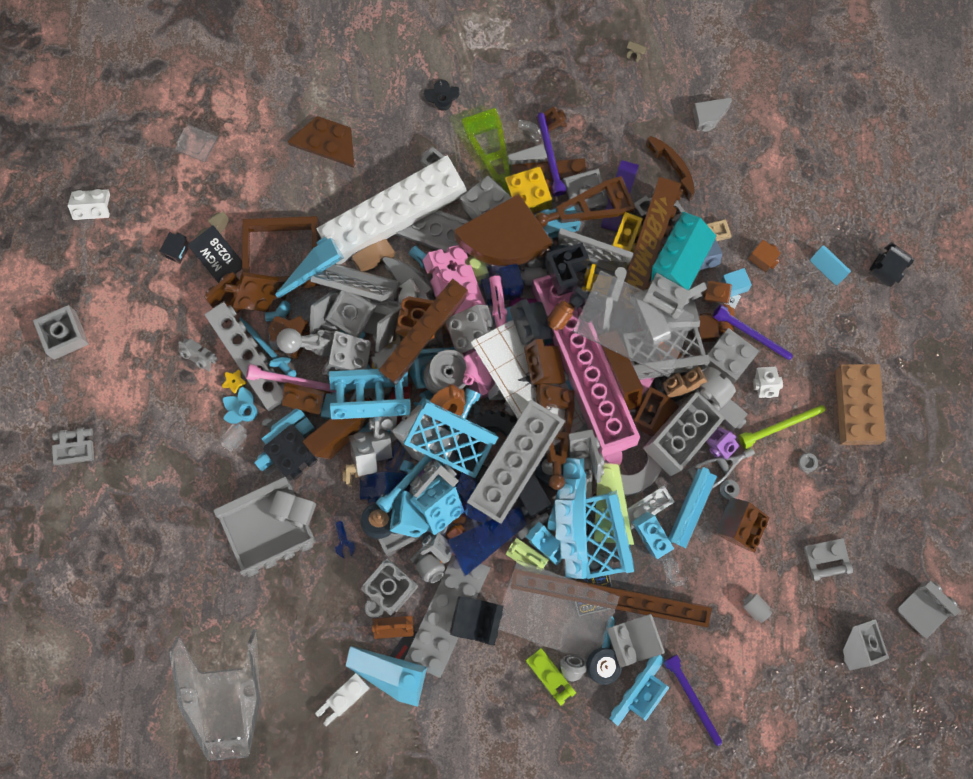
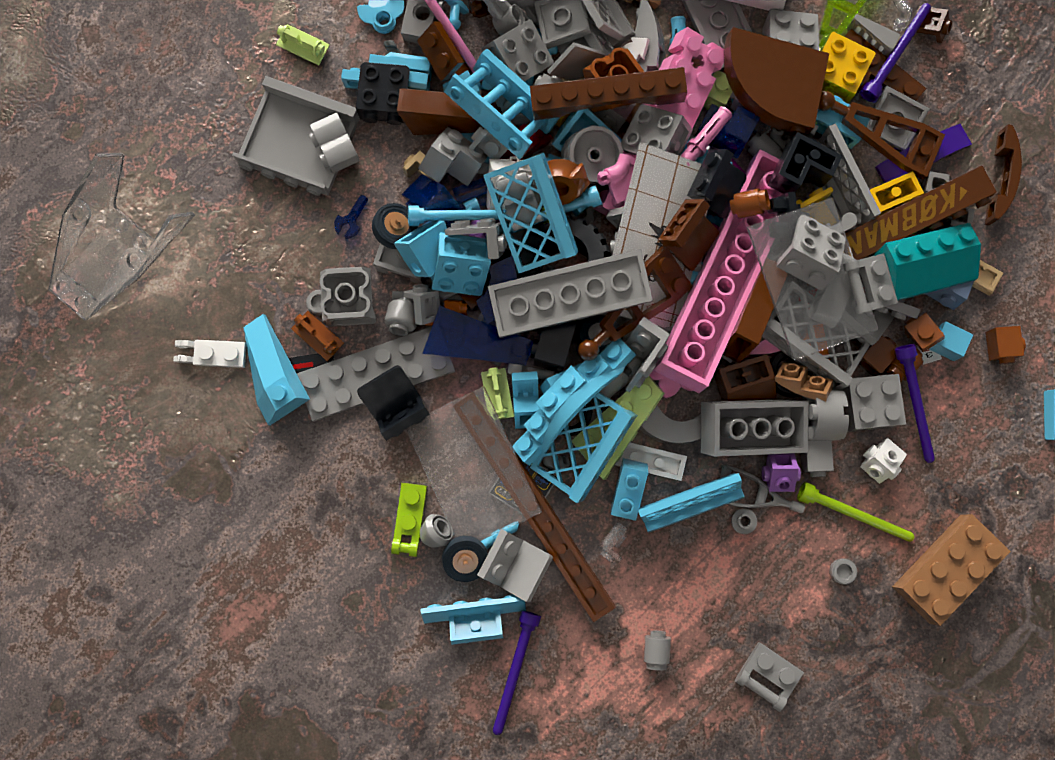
camera: 40 degrees right, 5 degrees up
clear brick [219,423,248,452] -> none
reddish brown slope [715,497,770,553] -> none
none -> yellowish green hinge [276,24,330,66]
none -> light grey bracket [776,215,846,291]

